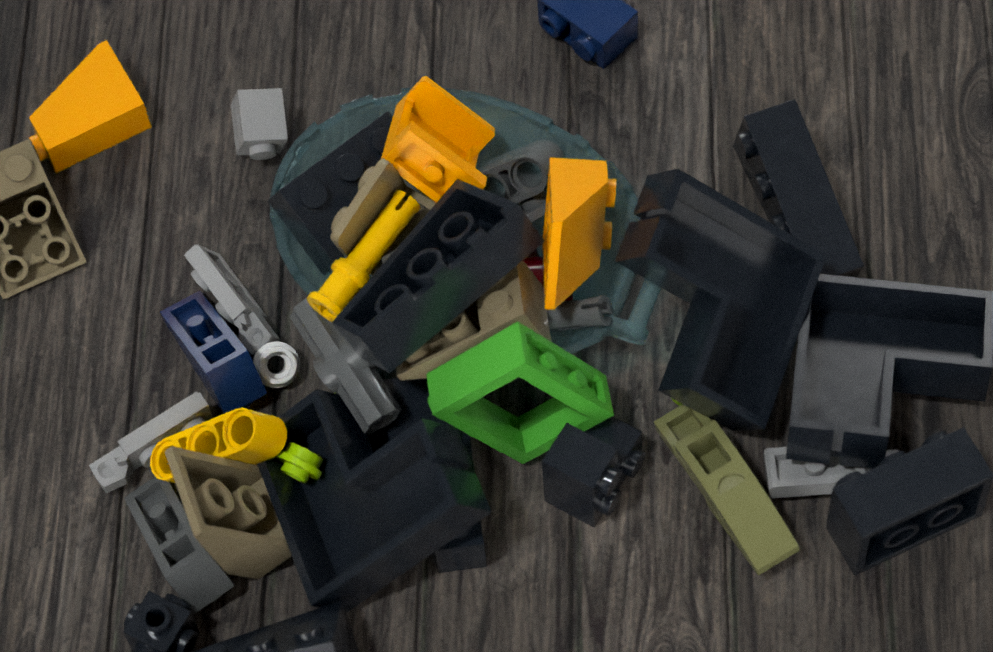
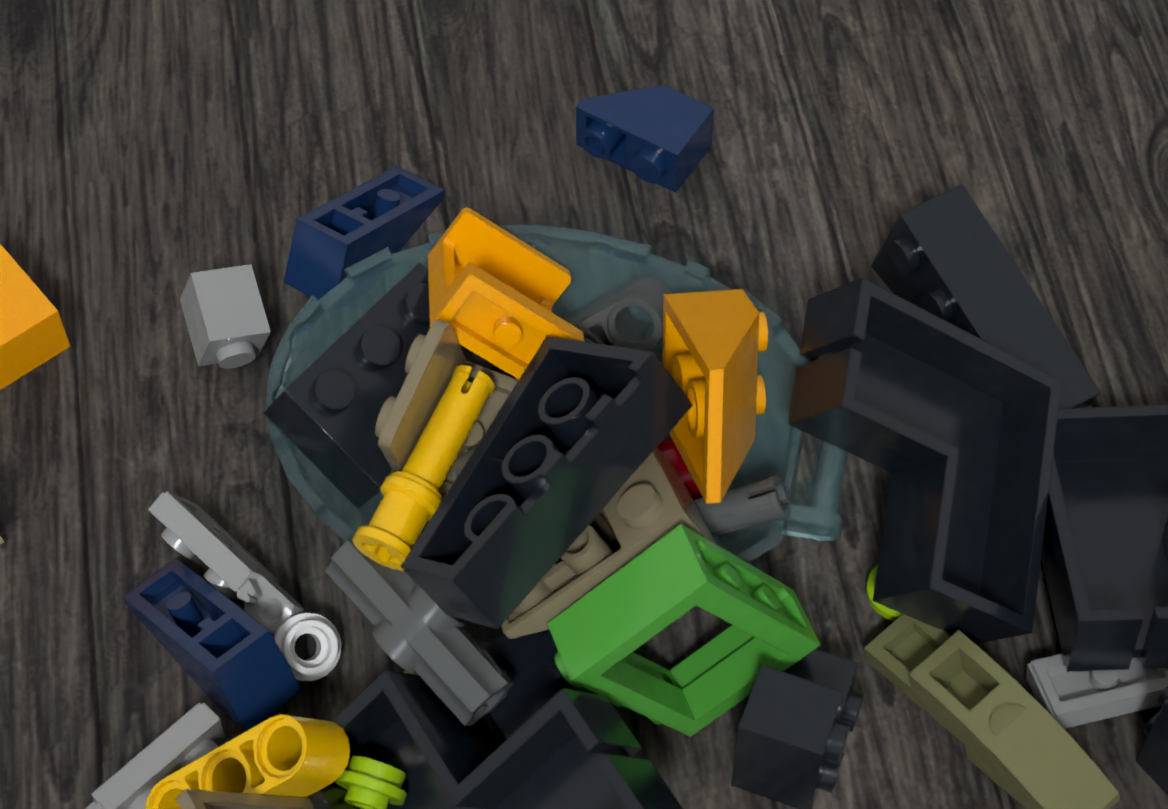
camera: 15 degrees left, 5 degrees down
none -> dark blue slope [283,166,445,308]

